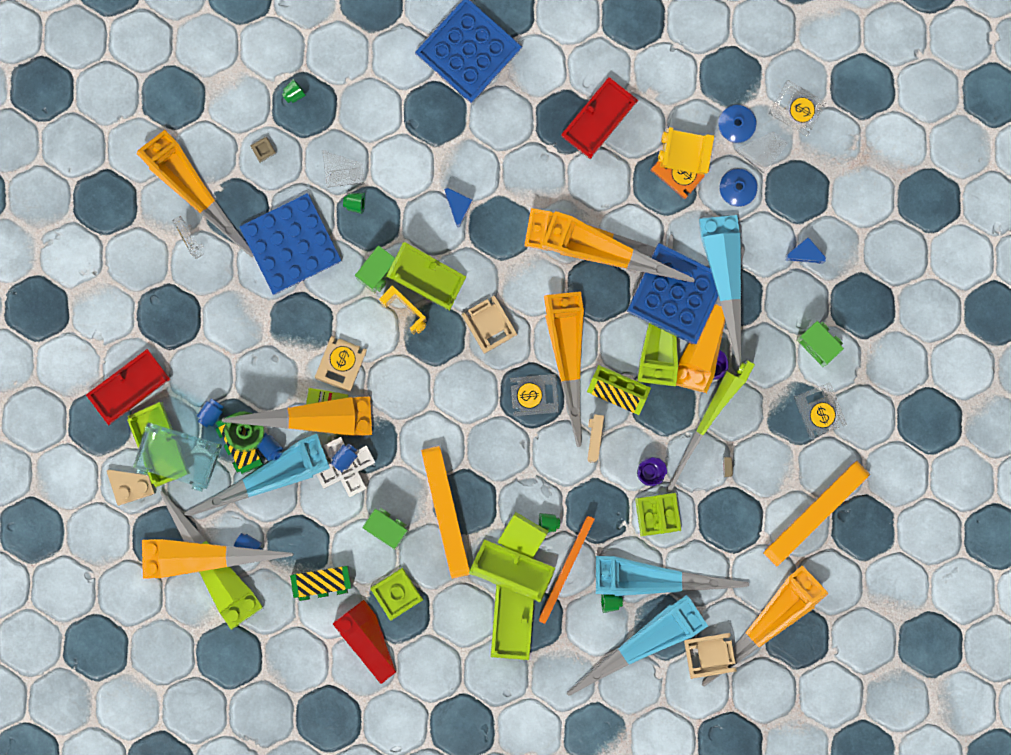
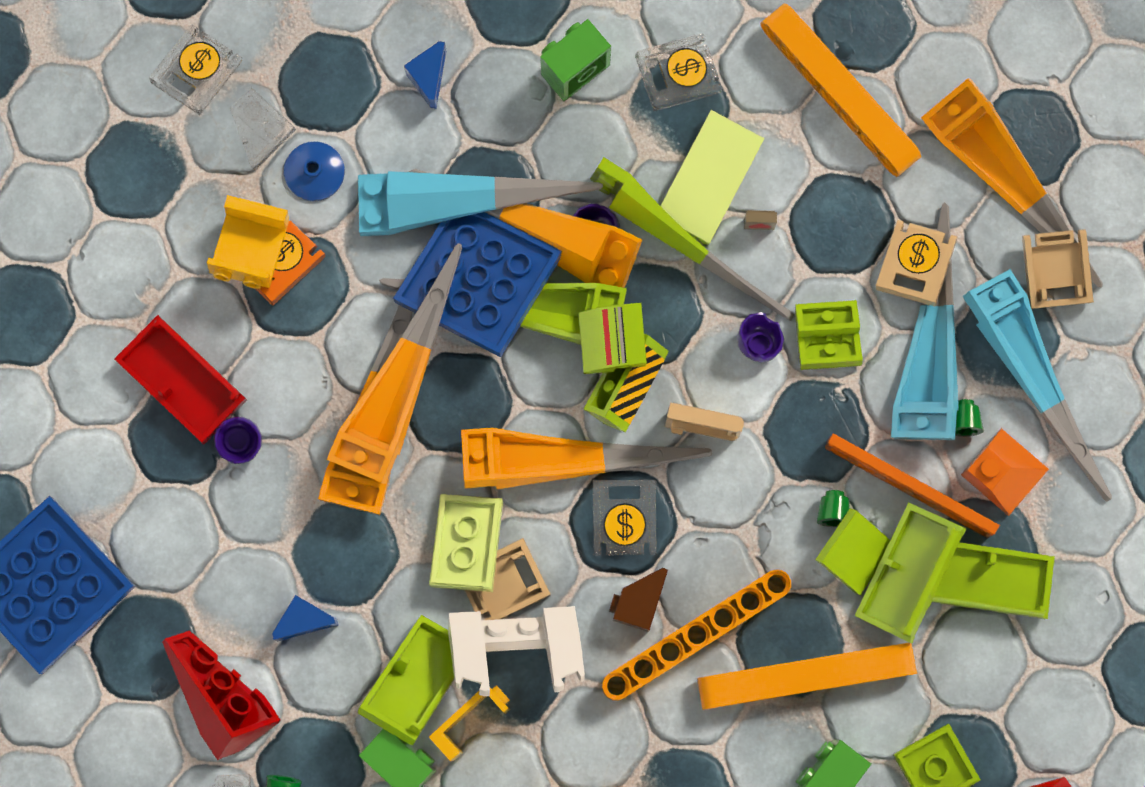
camera: 85 degrees left, 5 degrees down
blue dish [718,105,756,143] -> none
none -> red wedge [162,630,281,760]
none -> dark purple hair [214,417,262,464]
none -> yellowish green tile [429,494,503,592]
none -> white wedge [448,606,585,696]
none -> lime slope [579,303,647,374]
none -> light orange beam [602,570,791,701]
none -> reddish brown slope [609,568,668,632]
none -> yellowish green tile [660,110,765,245]
none -> tan container [876,220,957,307]
none -> orange slope [961,428,1049,516]

